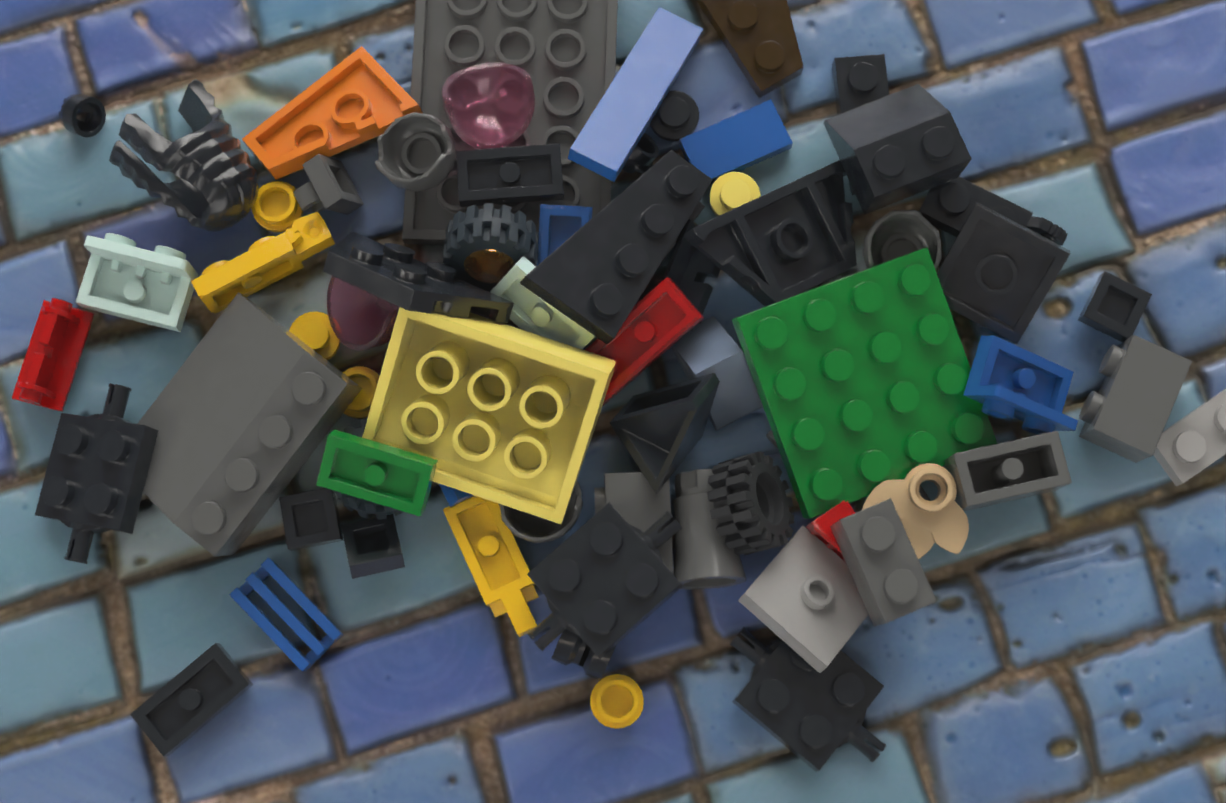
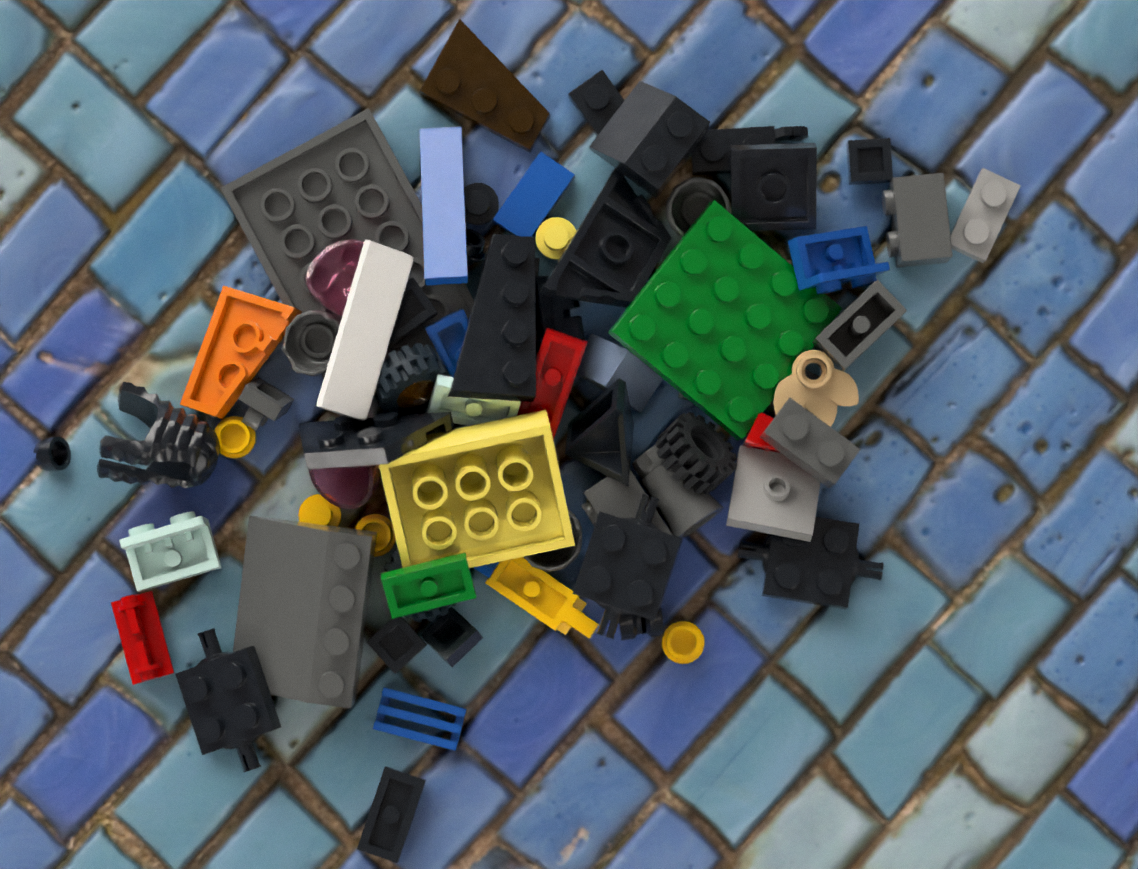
camera: 25 degrees left, 5 degrees up
yellow hinge [191,211,335,314] -> none
none -> white slope [316,240,414,420]

